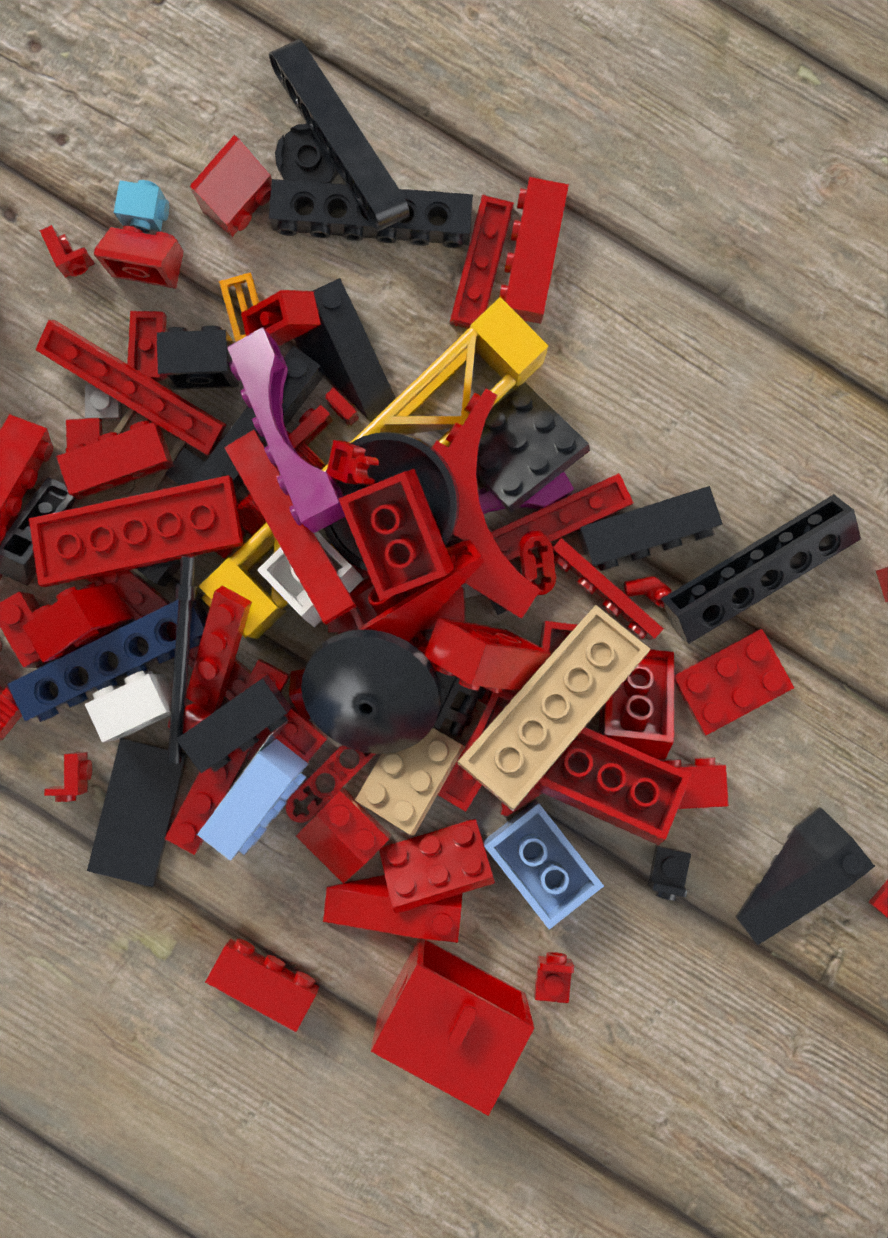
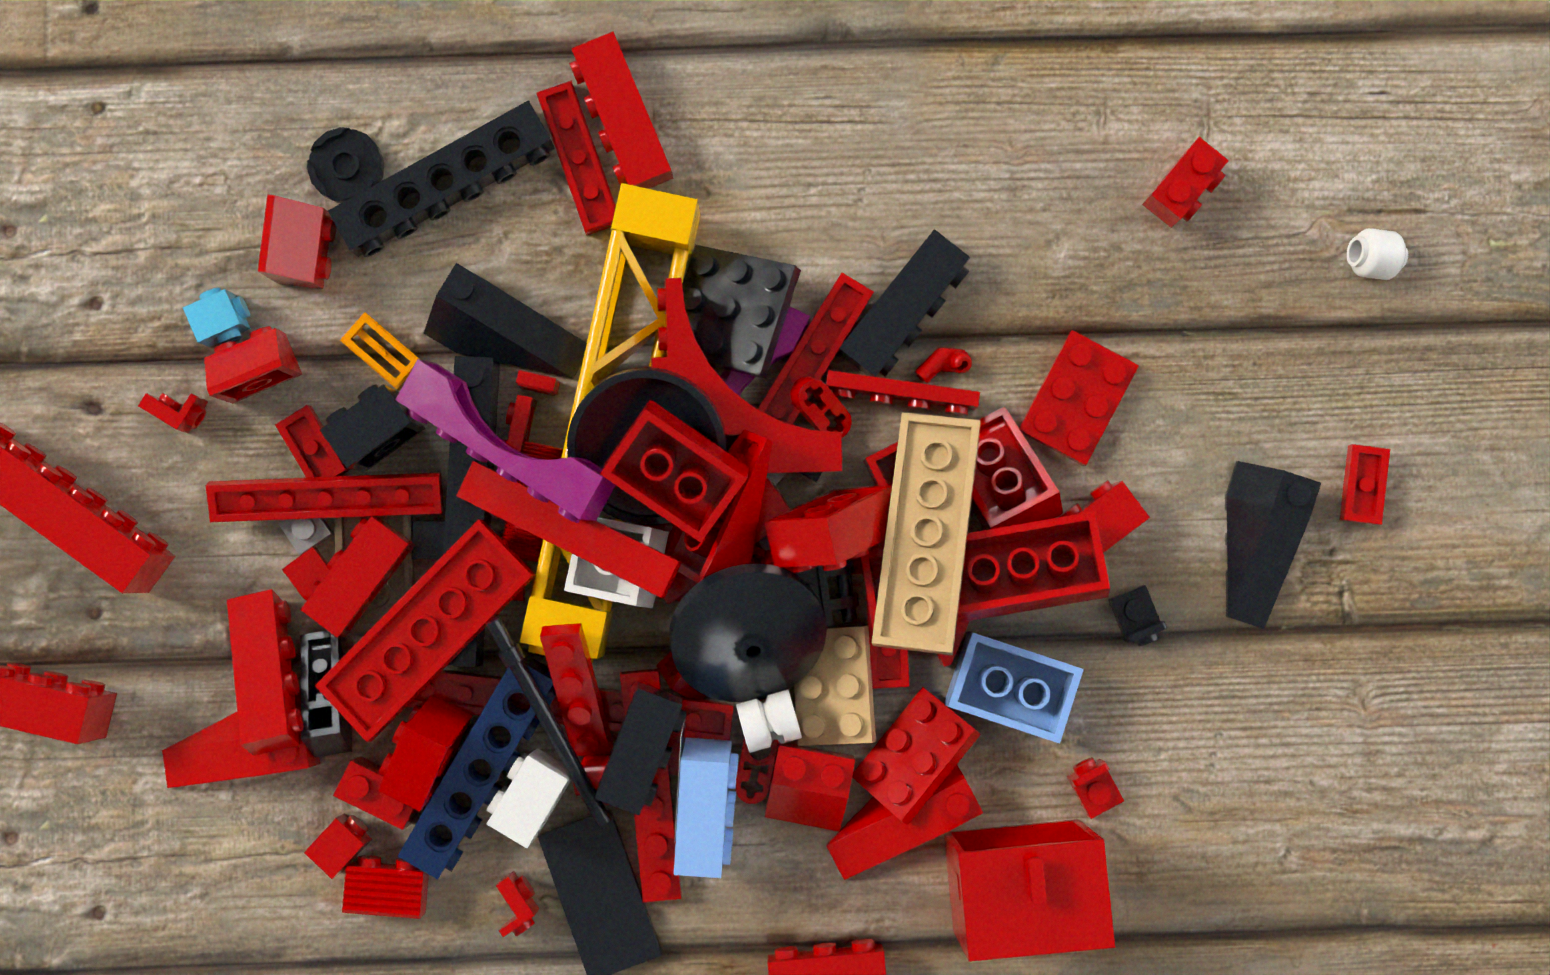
camera: 35 degrees left, 0 degrees up
red brick [241,290,321,346] -> none
black beam [269,39,410,231] -> none
red plate [327,440,379,485] -> none
black brick [661,494,861,644] -> none
none -> white wheel [736,689,802,753]

